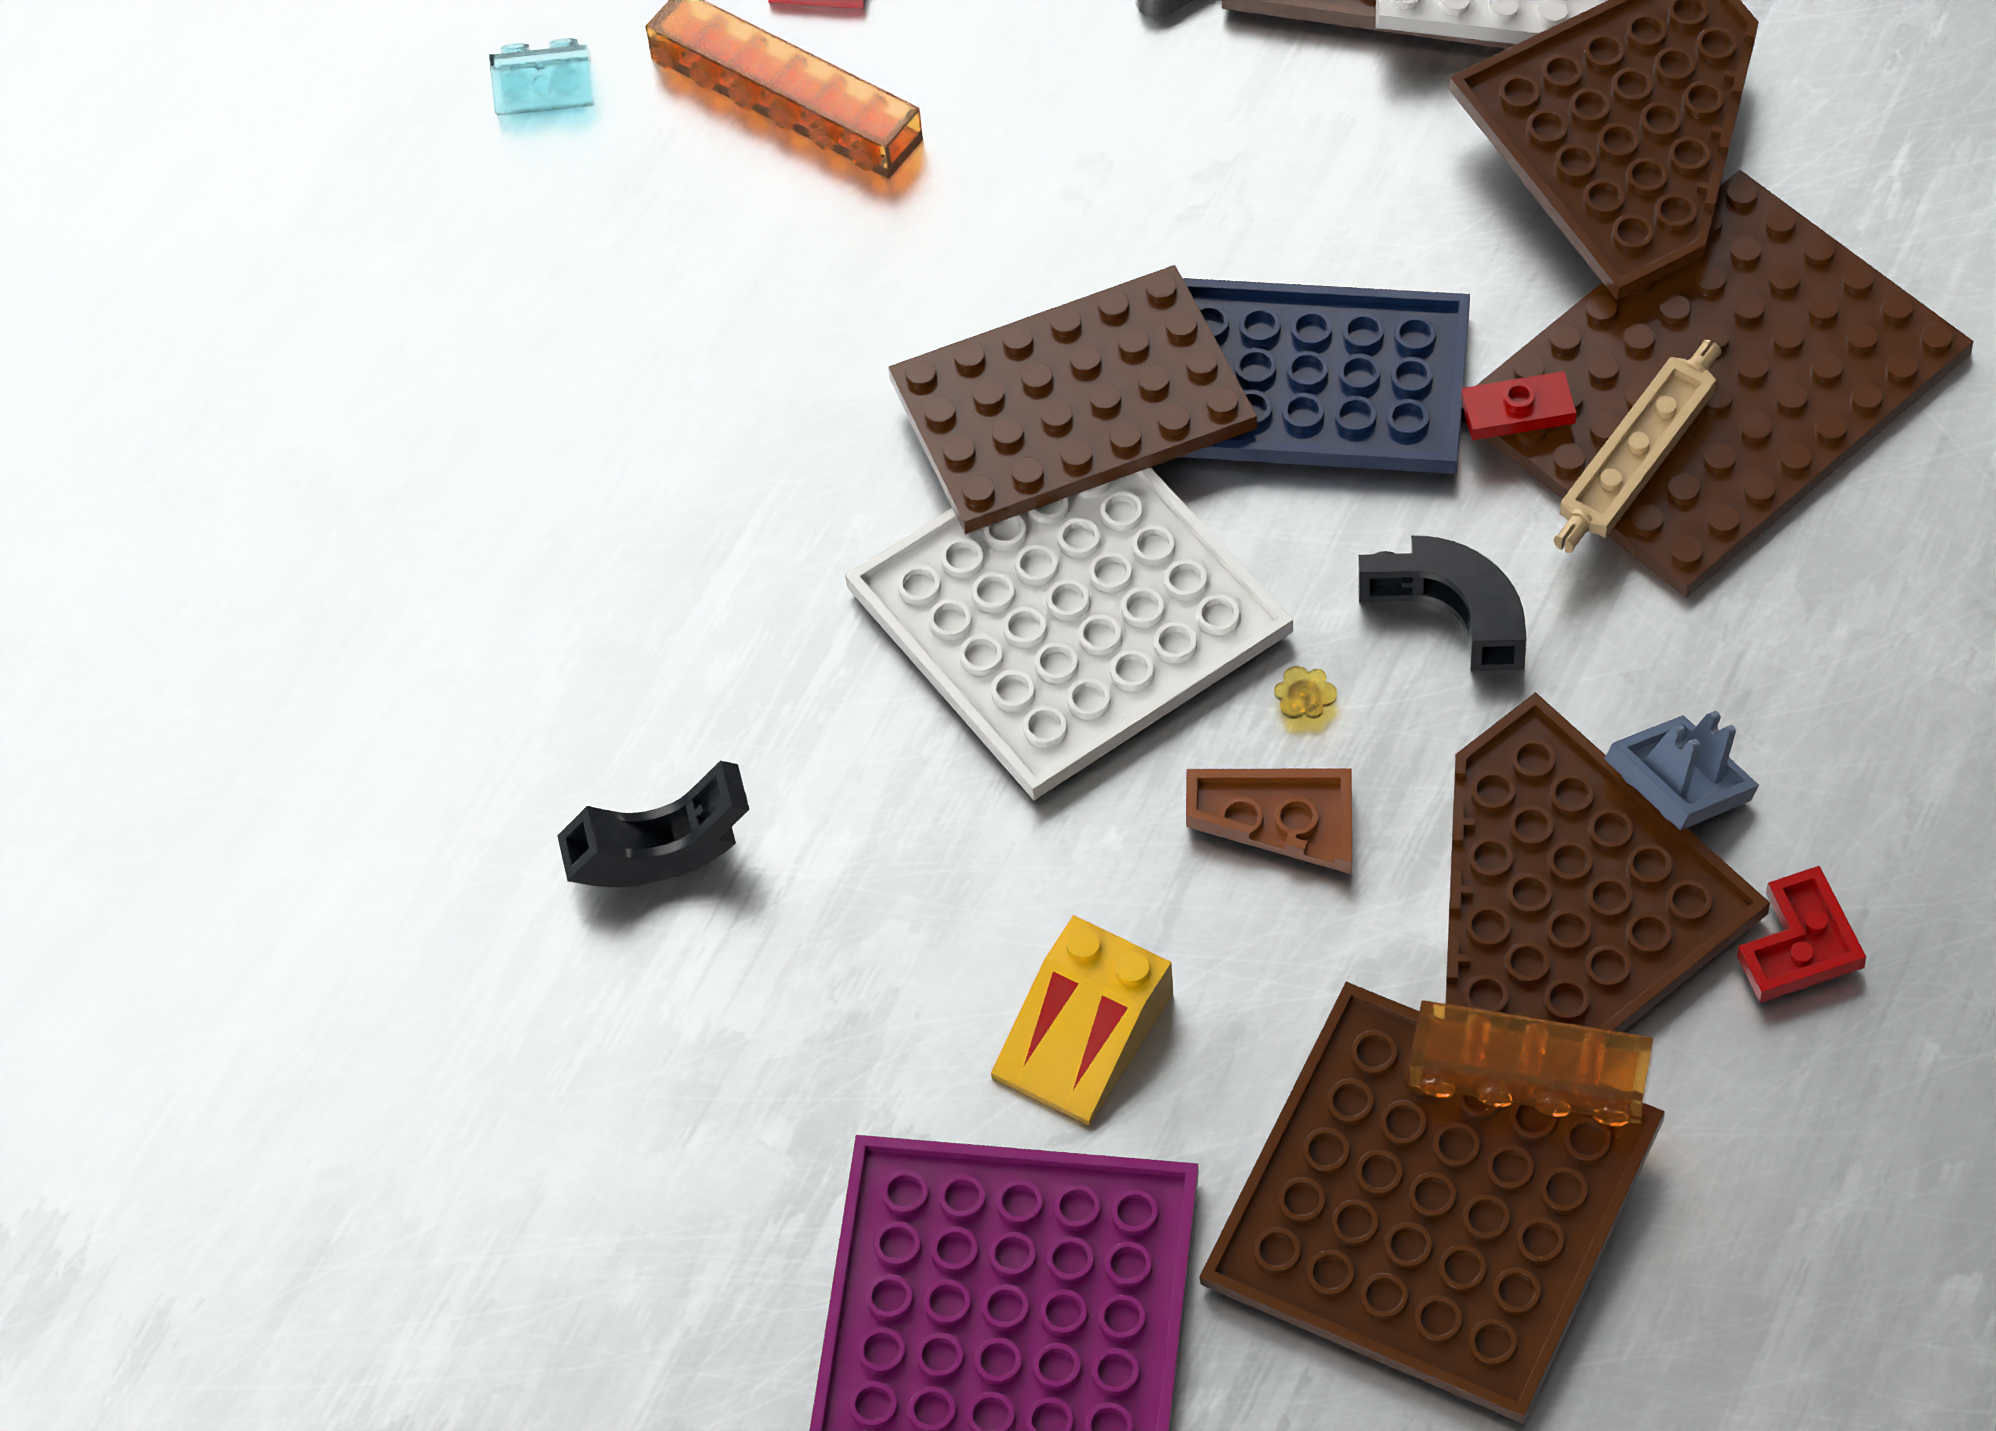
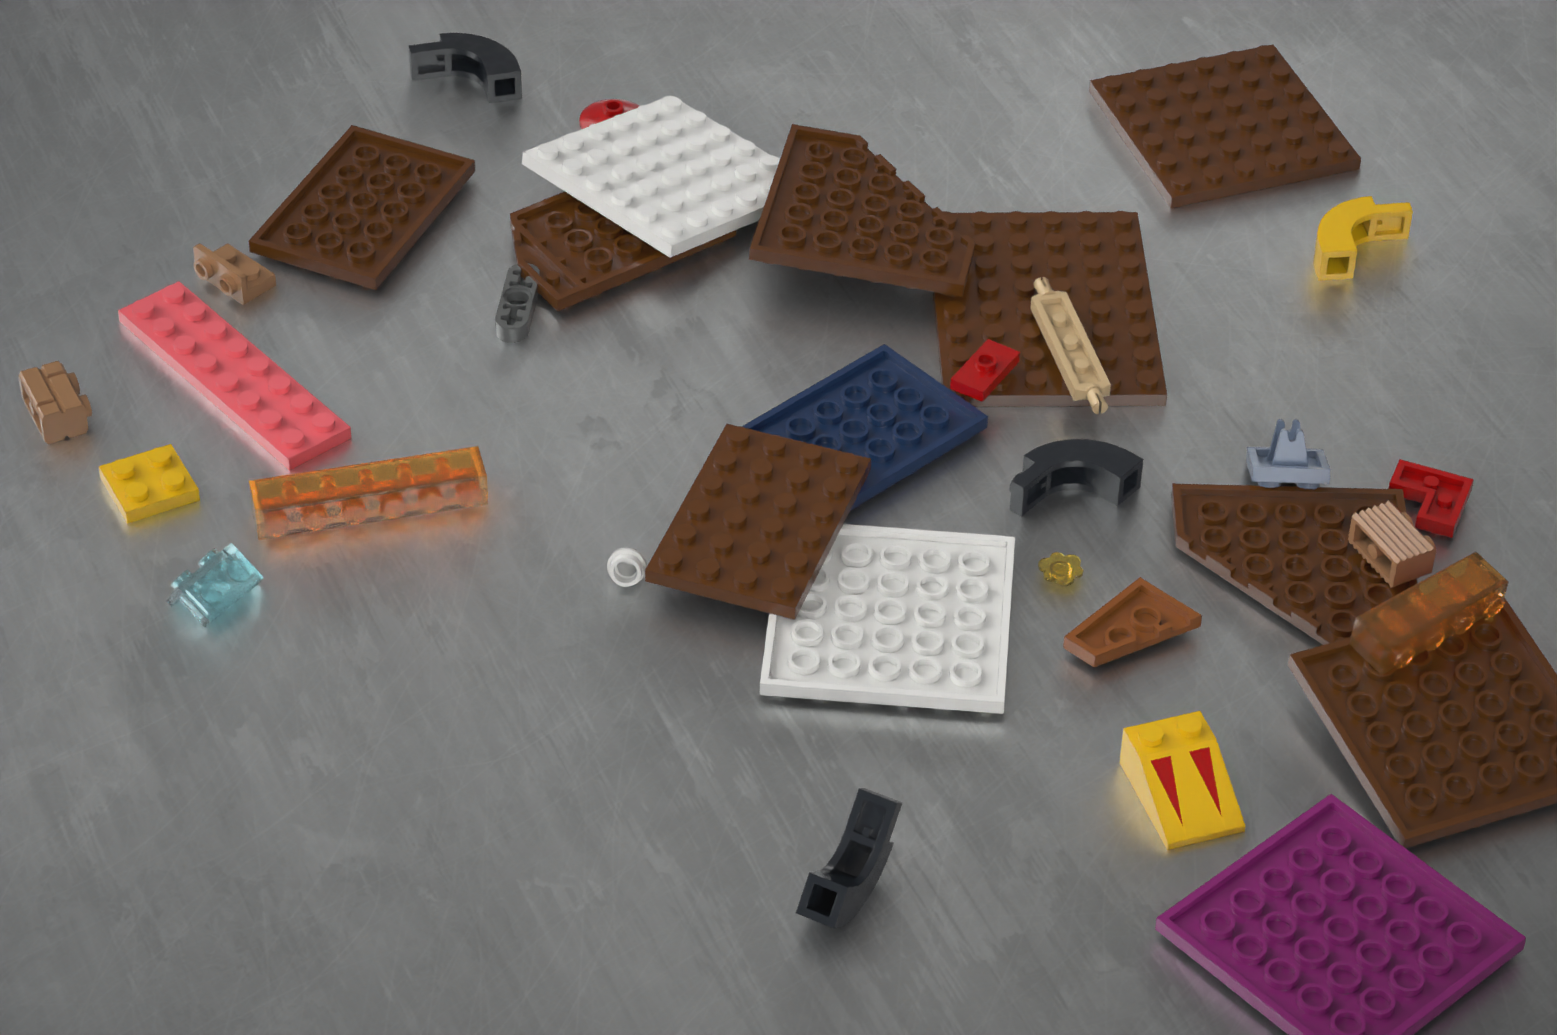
camera: 55 degrees left, 15 degrees down
none -> white plate [607,548,647,587]
none -> medium nougat brick [1348,500,1436,588]

